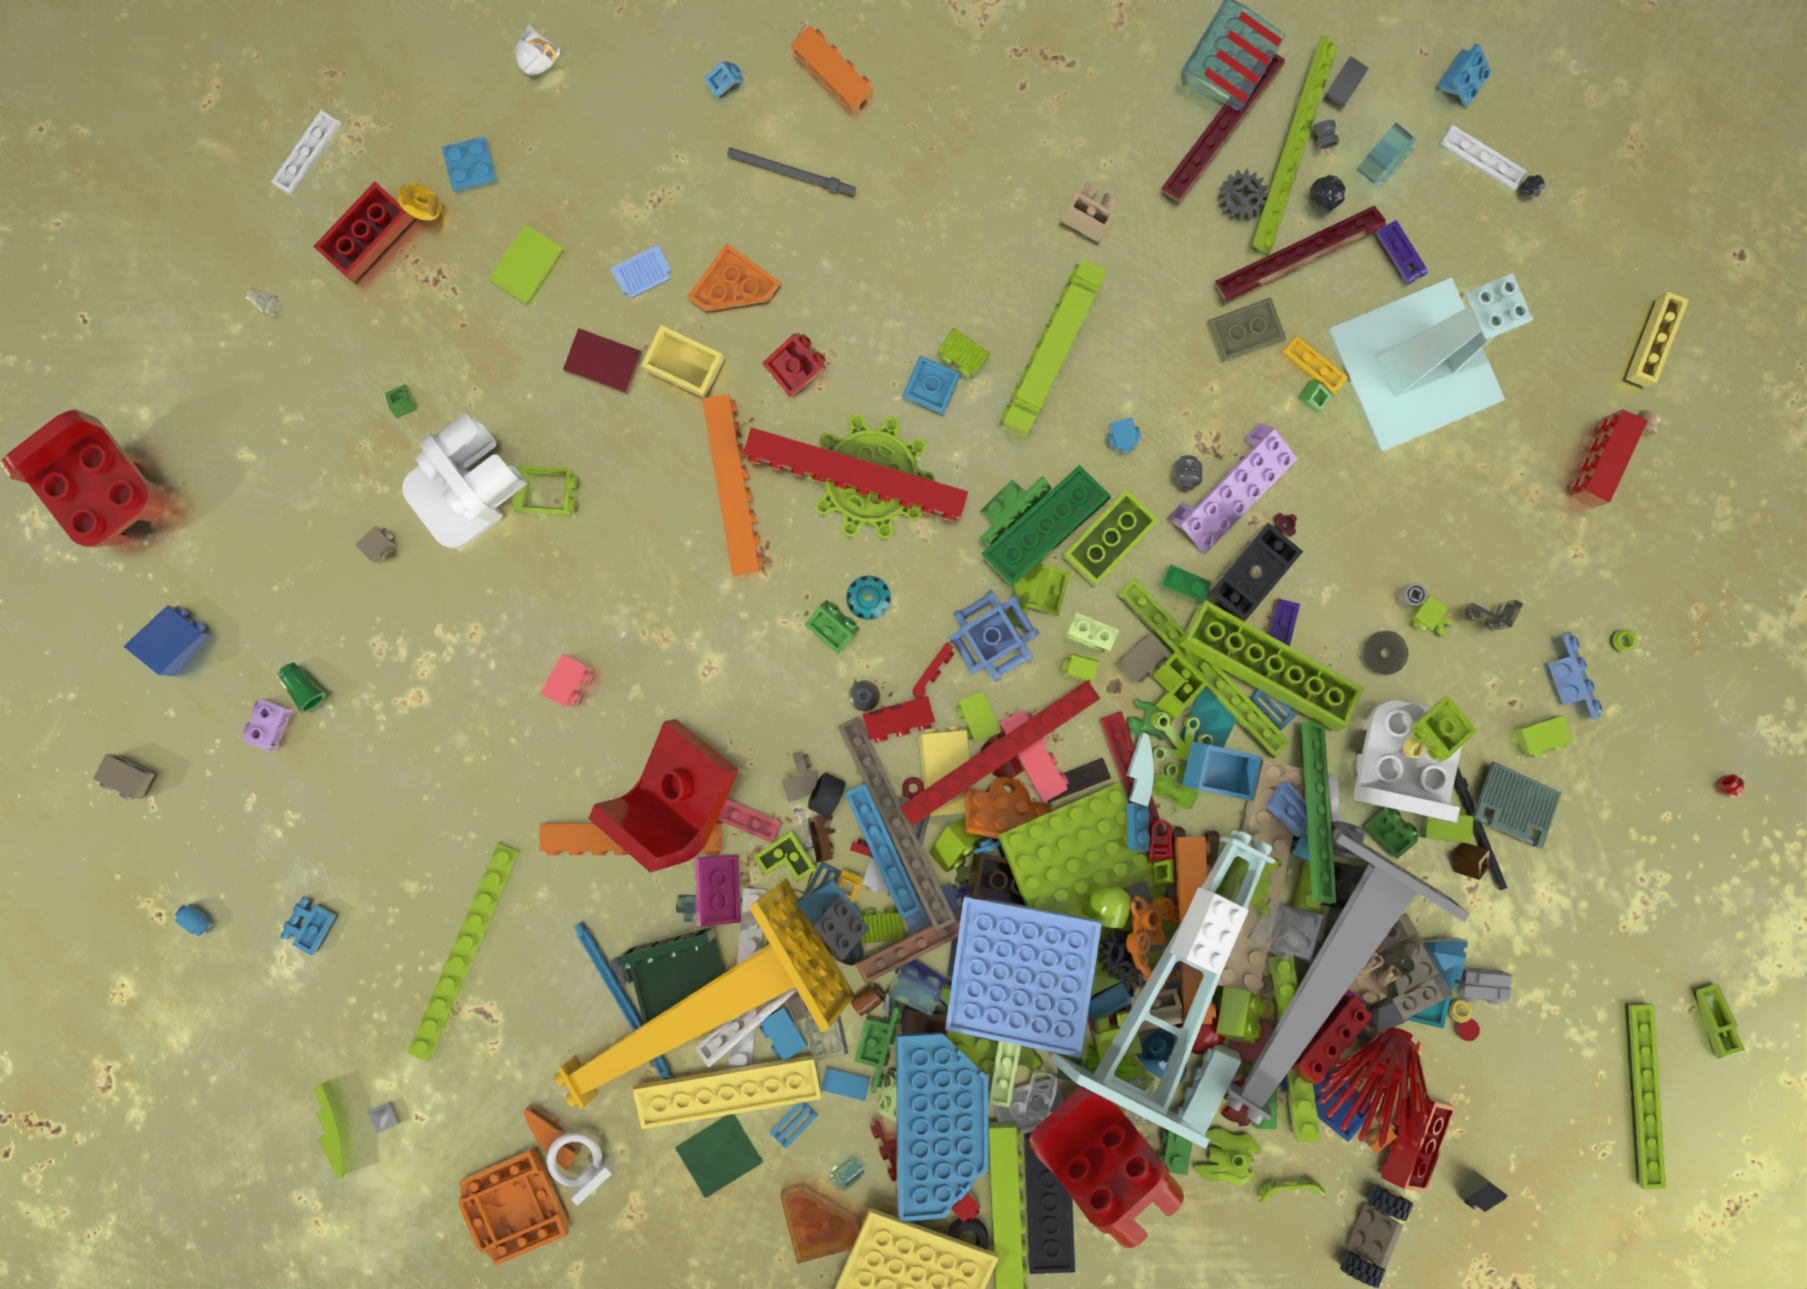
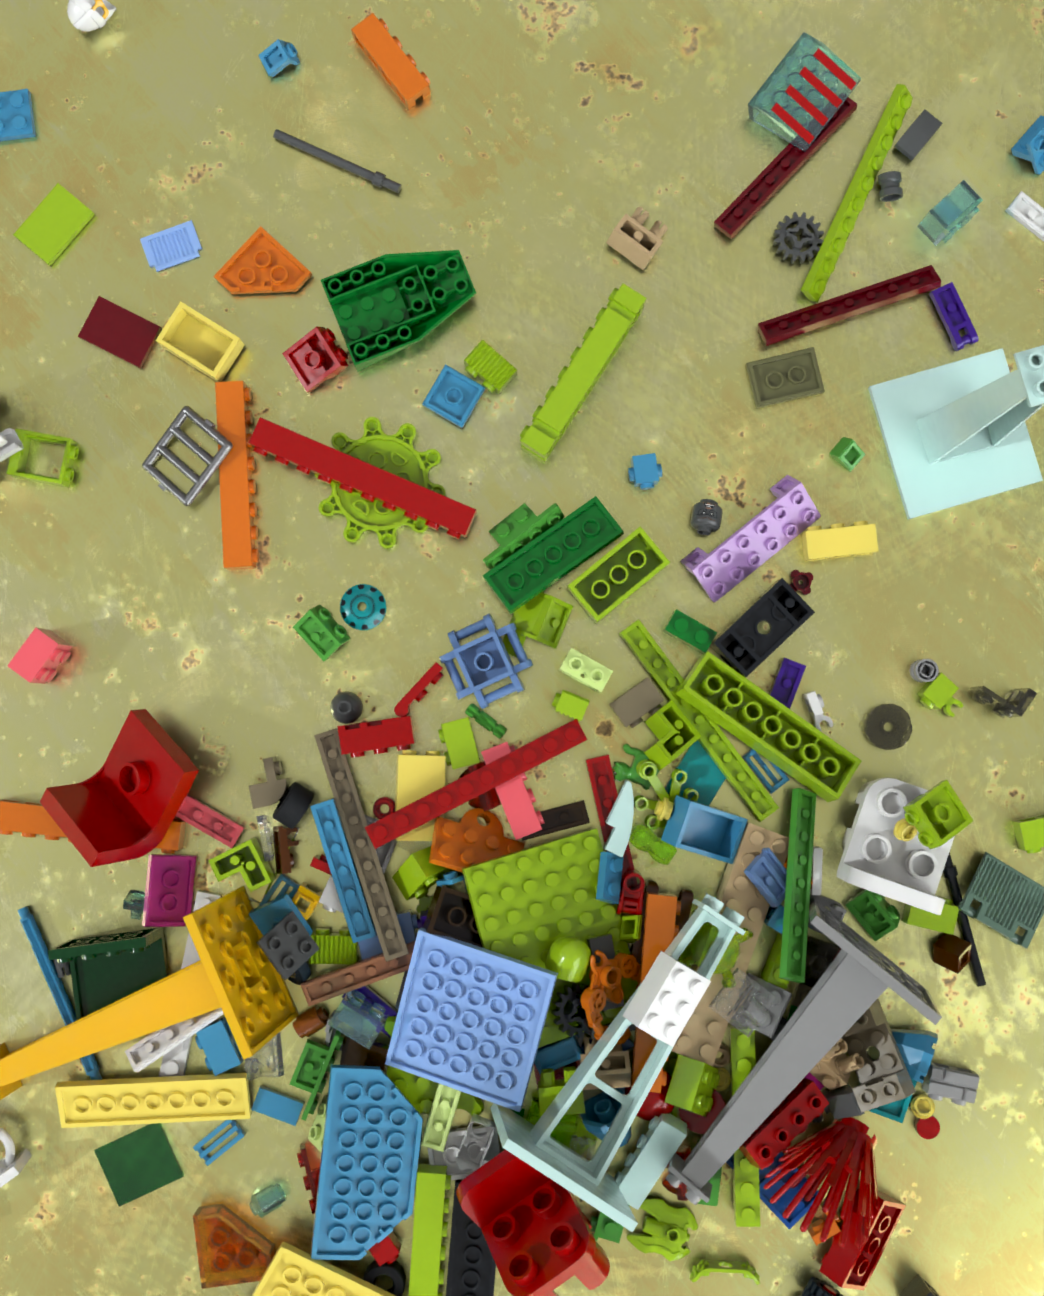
camera: 10 degrees right, 0 degrees up
yellow tile [1281,335,1348,395] -> none
black piece [1309,174,1346,211] -> none
none -> flat silver bar [142,406,233,506]
none -> green wedge [321,250,476,372]
none -> bright green axle [465,703,507,738]
none -> light yellow plate [654,797,674,821]
none -> light yellow brick [801,521,879,562]
none -> white plate [802,691,833,731]

